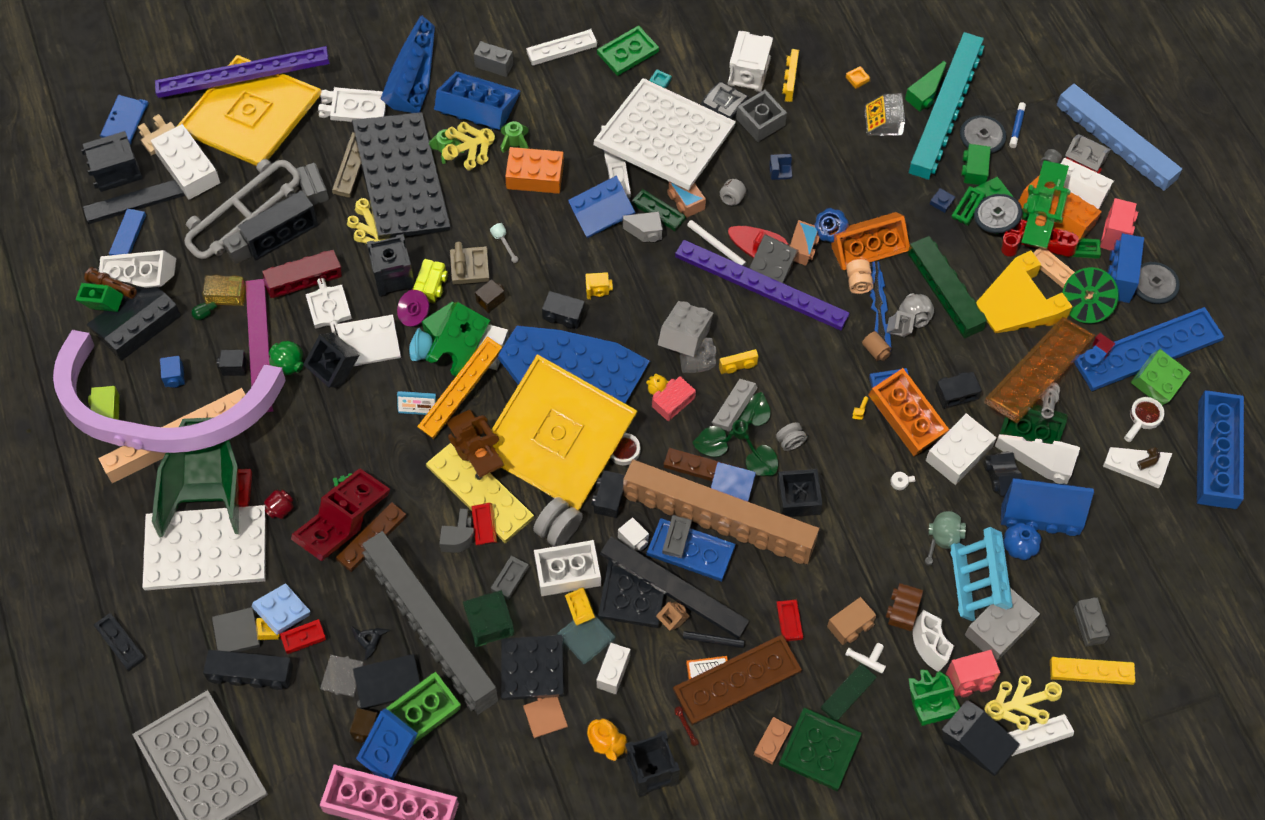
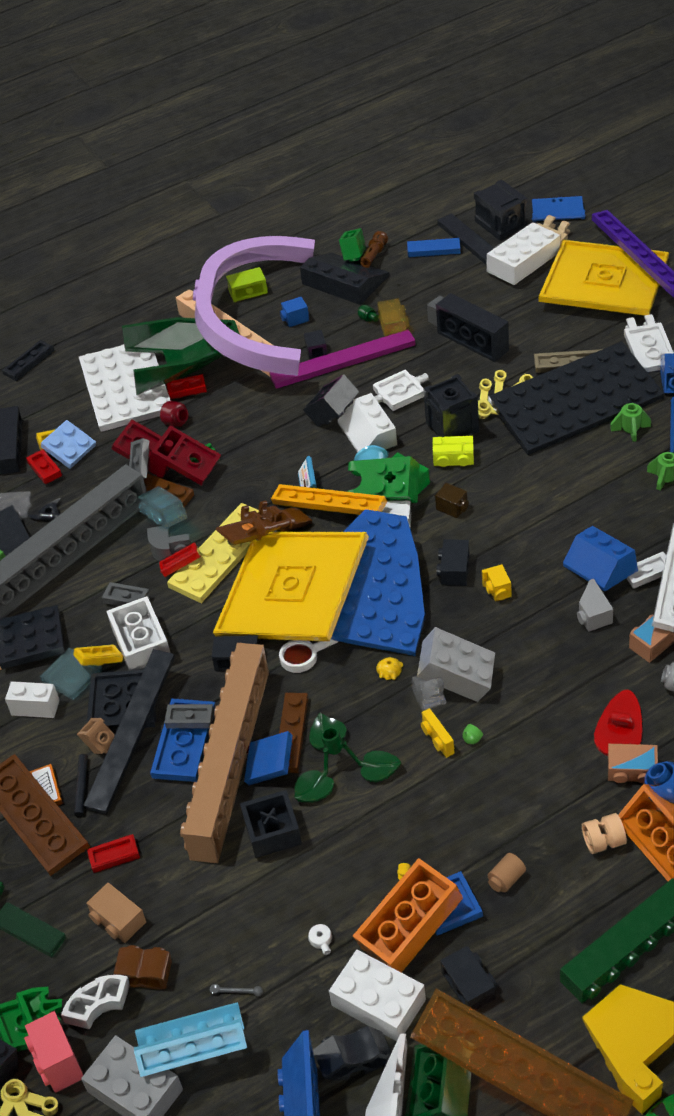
camera: 85 degrees right, 15 degrees down
white wedge [99,250,176,288] -> none
light grey bar [184,159,300,259] -> none
dark grey tile [212,607,260,652] -> none
brick [262,250,342,299] -> none
green plant [268,341,304,375] -> none
dark grey brick [296,163,329,205] -> none
magenta dish [397,290,429,327] -> none
light yellow plant [442,122,495,170] -> none
dark tan plate [450,242,489,284] -> none
clear green brick [463,590,514,647] -> none
hinge [490,223,518,263] -> none
orange brick [505,147,564,194] -> none
light grey wheel [533,497,583,547] -> none
white brick [618,517,649,552] -> none
dark green tile [632,189,686,231] -> none
coral brick [652,376,696,421] -> none
dark purple plate [675,240,850,330] -> none
white bar [687,220,746,266] -> none
light grey plate [712,379,758,431] -> none
dark grey plate [750,235,798,283] -> none
light grey wheel [776,422,807,451] -> none
white piece [845,643,886,673] -> none
blue sword [870,261,891,352] -> none
light grey window [887,311,915,337] -> none
light grey plant [899,293,934,328] -> none
sand green plant [929,511,966,549] -> none
blue plant [1003,523,1041,560] -> none
light grey pin [1041,382,1060,418] -> none
none -> dark grey plate [129,438,149,479]
none -> clear light blue brick [138,486,188,529]
none -> bright green hinge [463,724,483,744]

